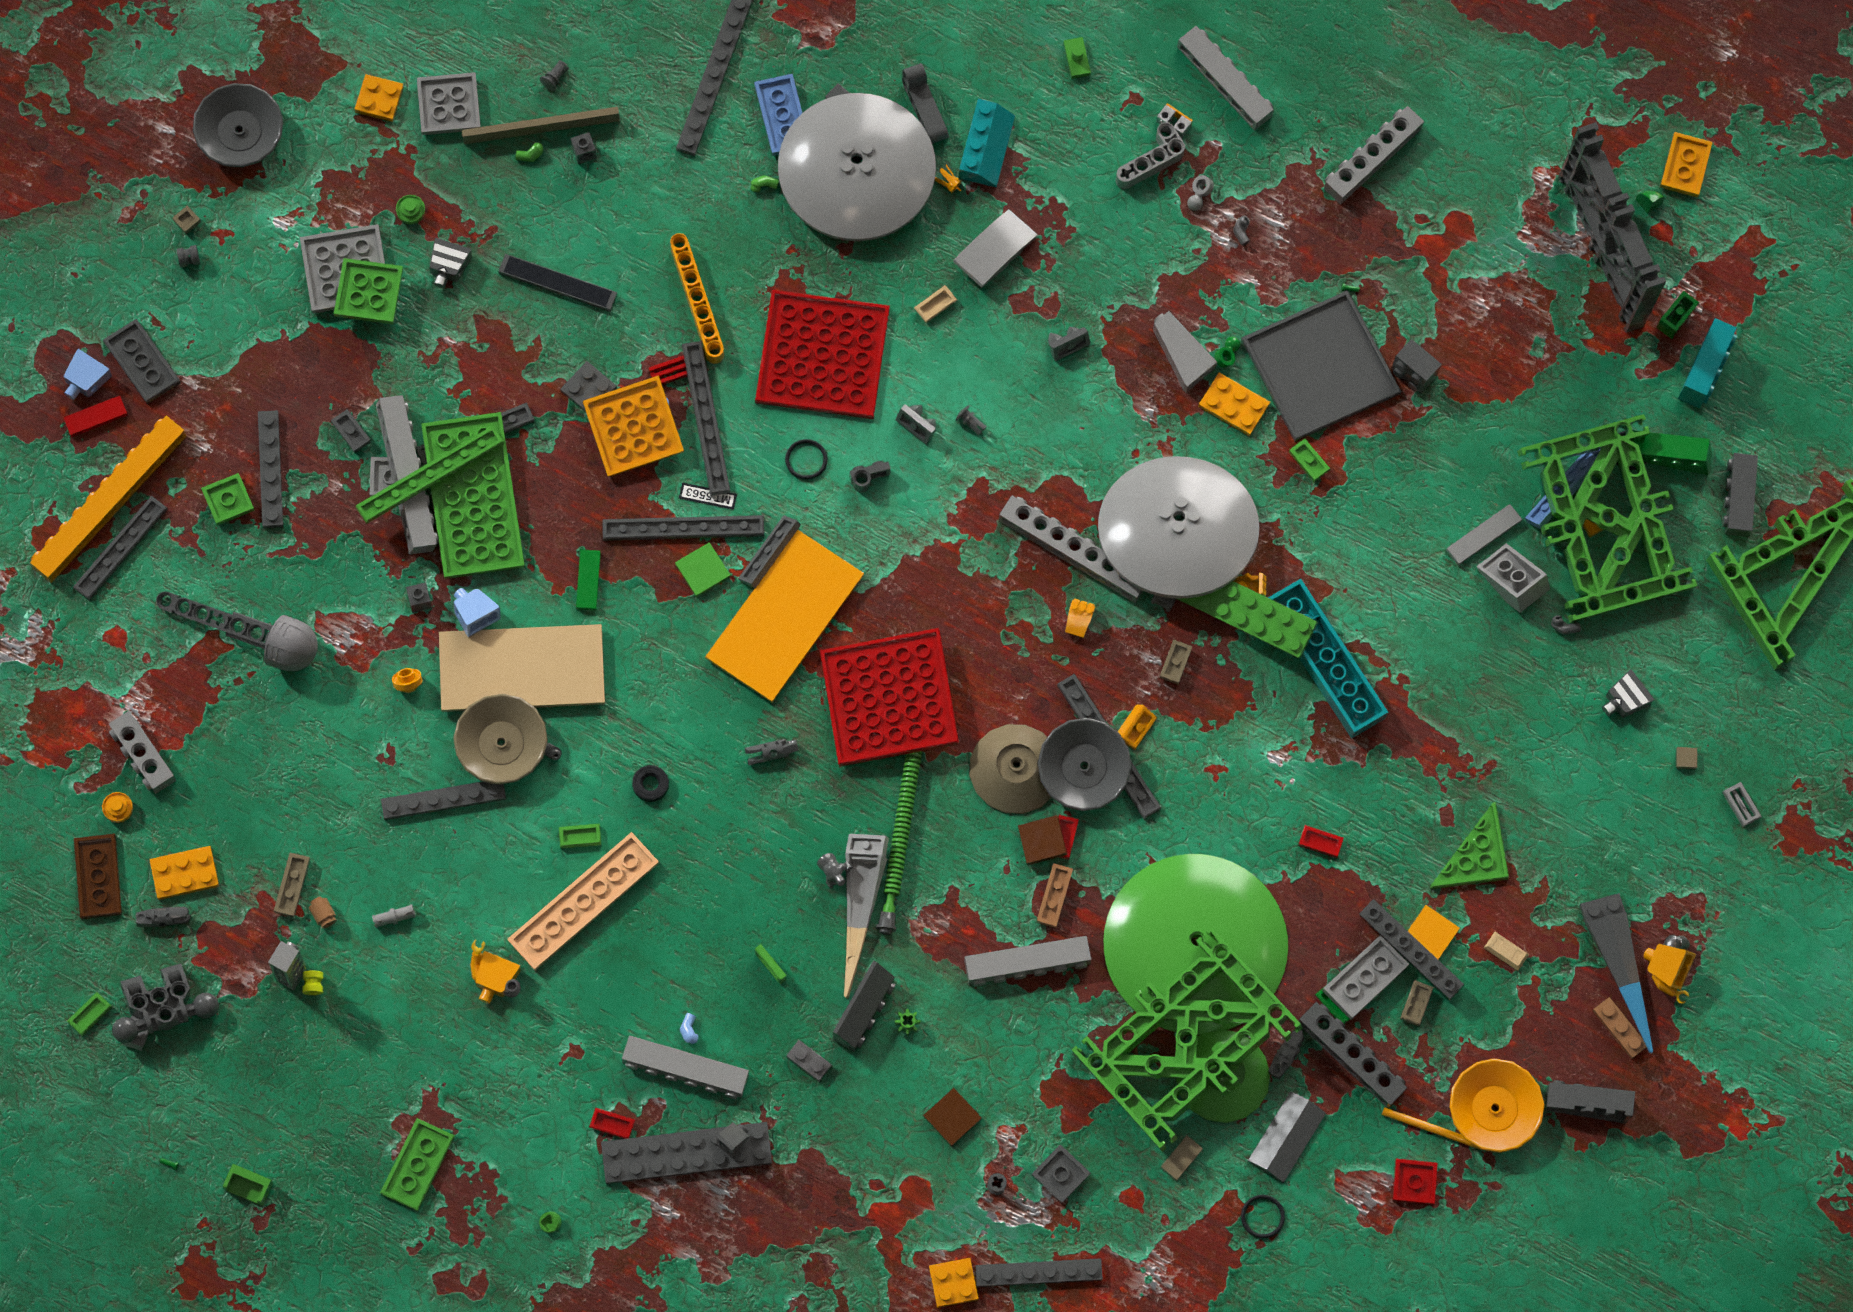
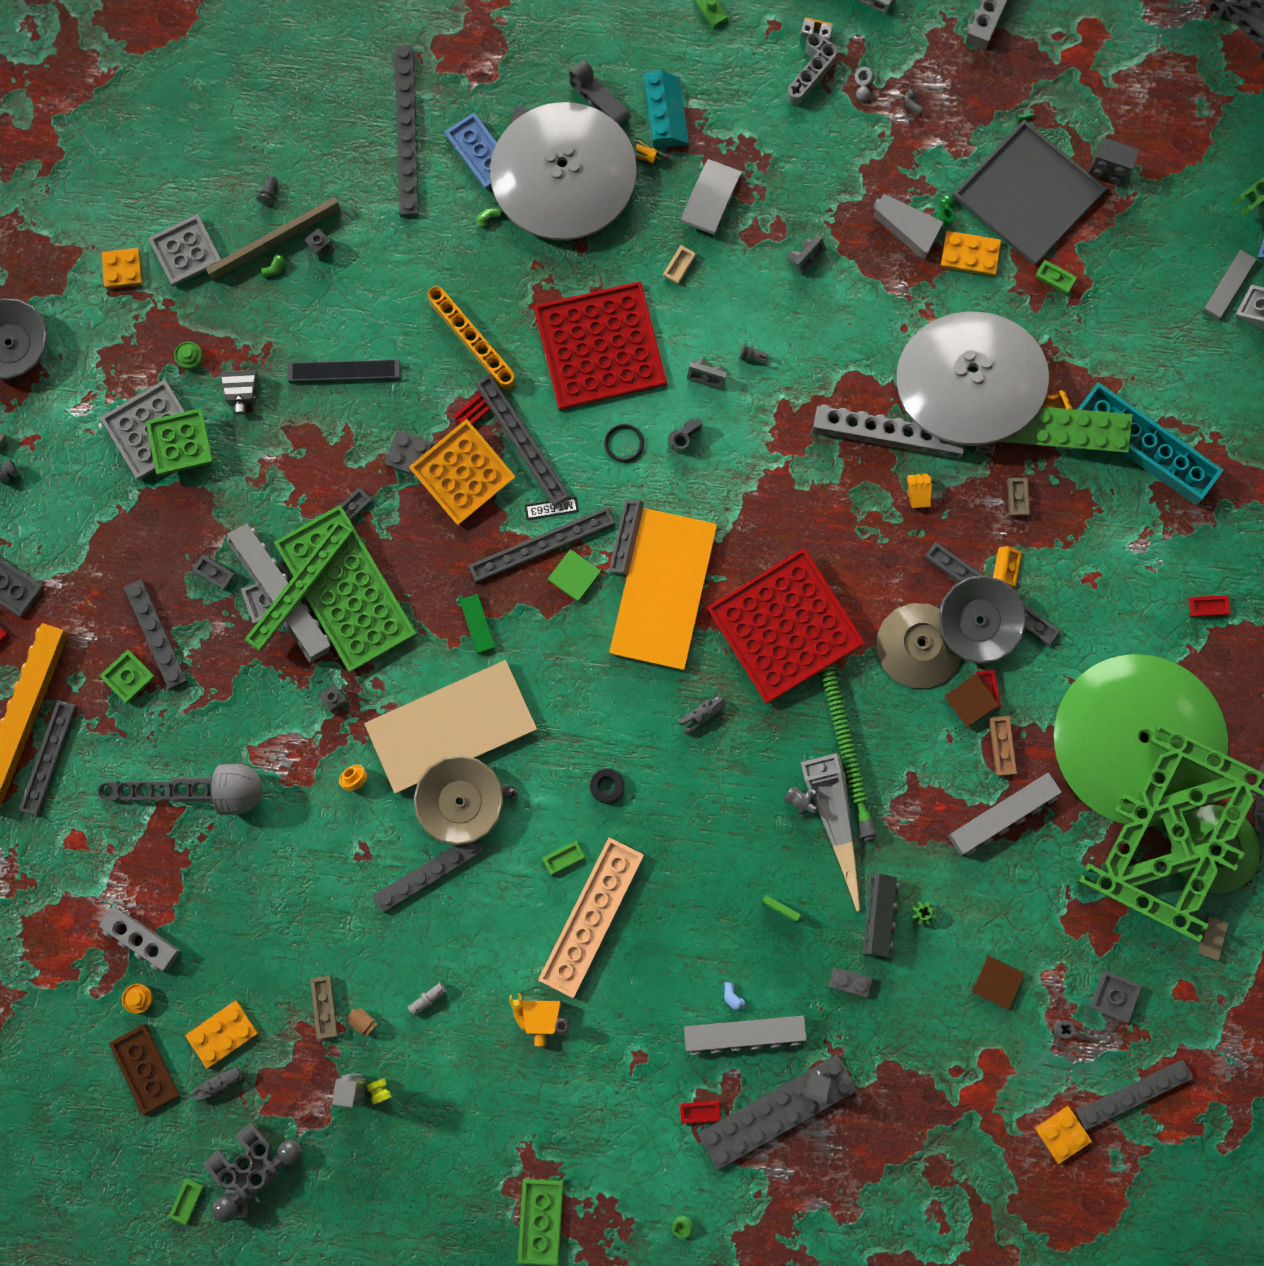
camera: 15 degrees left, 5 degrees up
light blue torso [454,588,500,637] -> none

